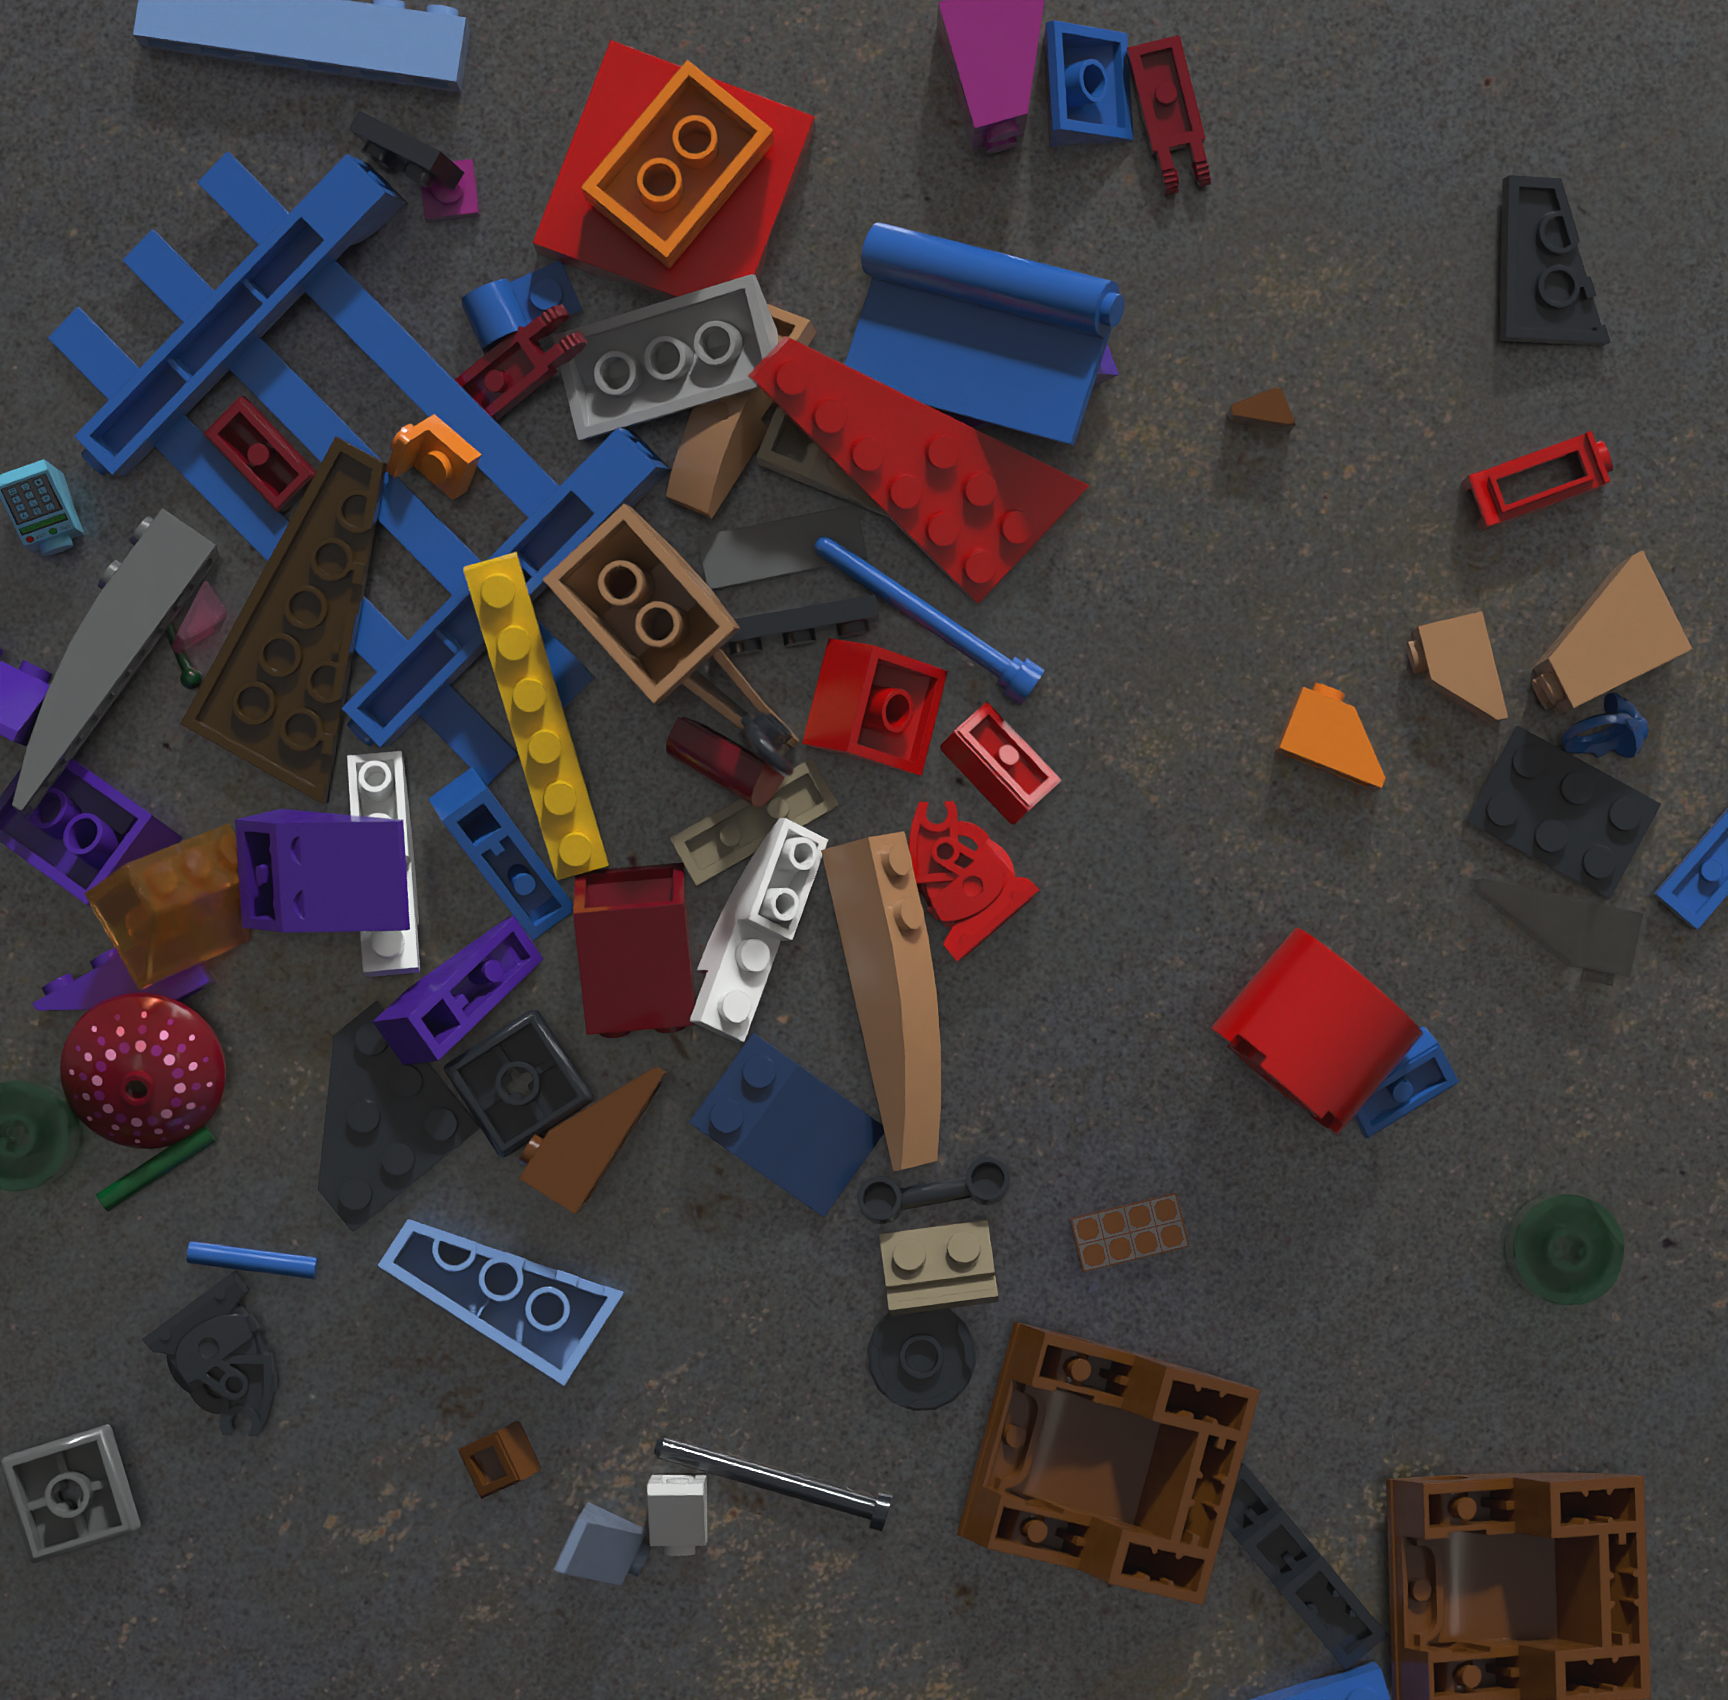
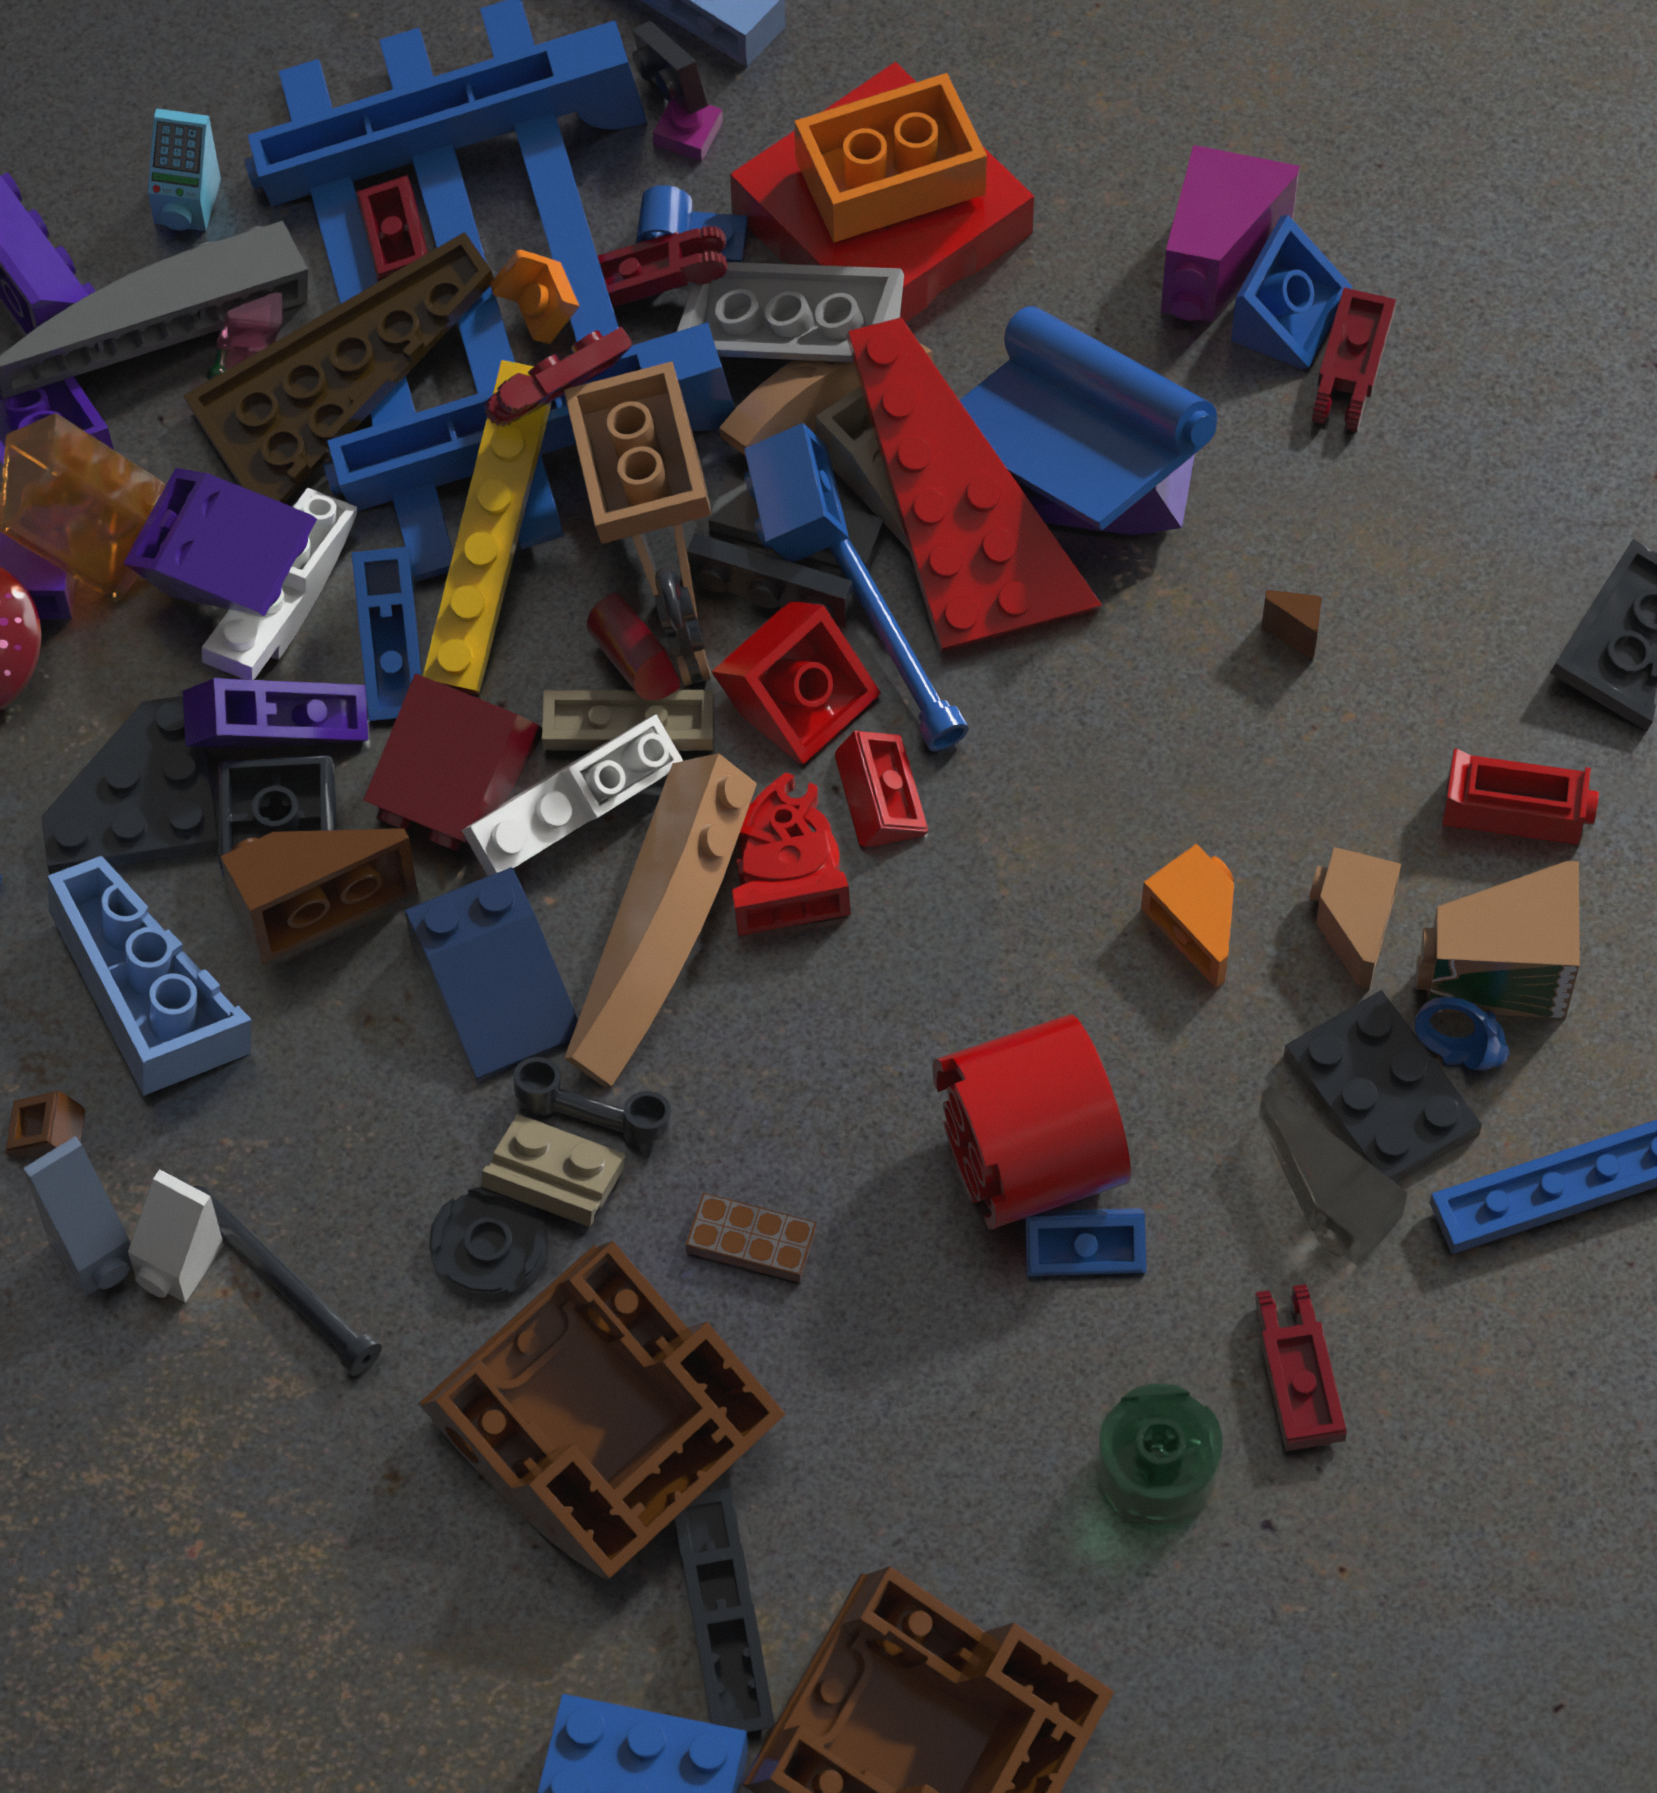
camera: 30 degrees right, 25 degrees down
none -> dark red hinge [484,326,632,427]
none -> blue brick [744,423,849,563]
none -> dark red hinge [1255,1284,1347,1451]

